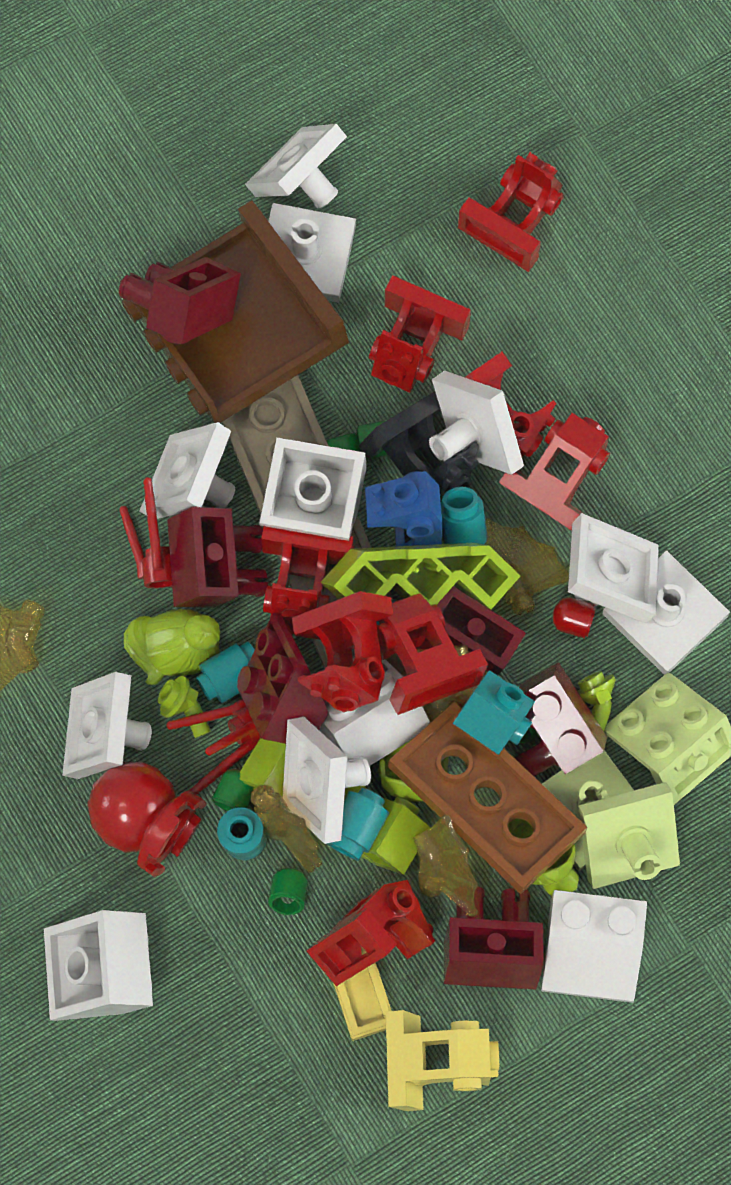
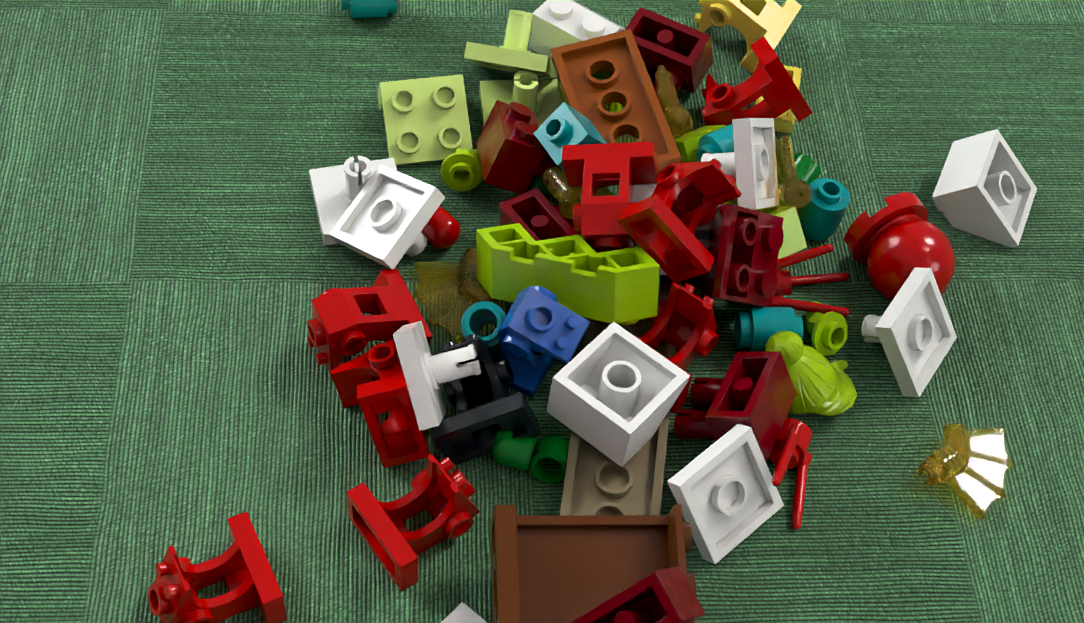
camera: 155 degrees left, 20 degrees down
green piece [211,769,254,811] -> none

